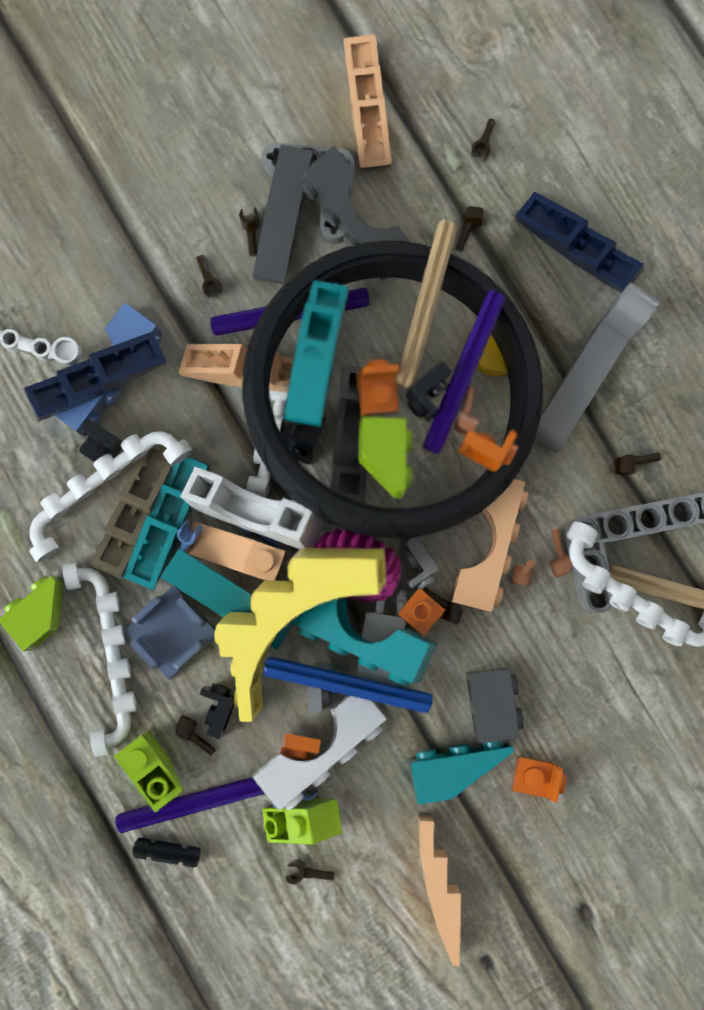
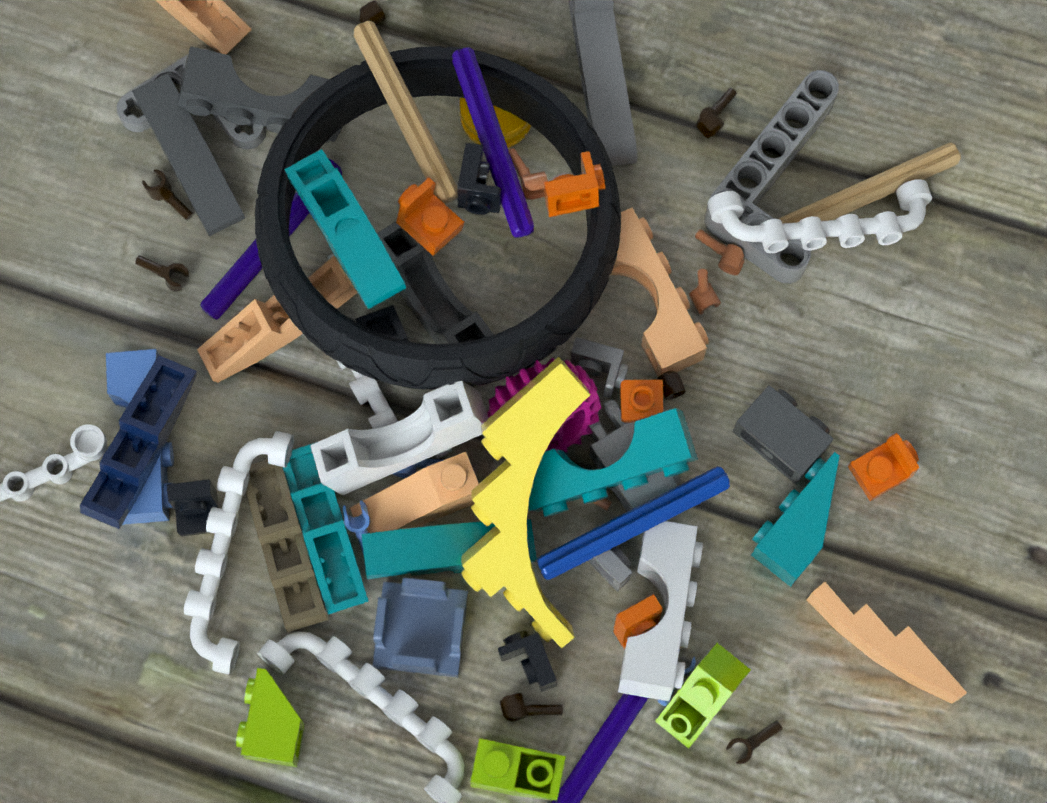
camera: 40 degrees left, 10 degrees down
lime slope [359,417,413,498] -> none

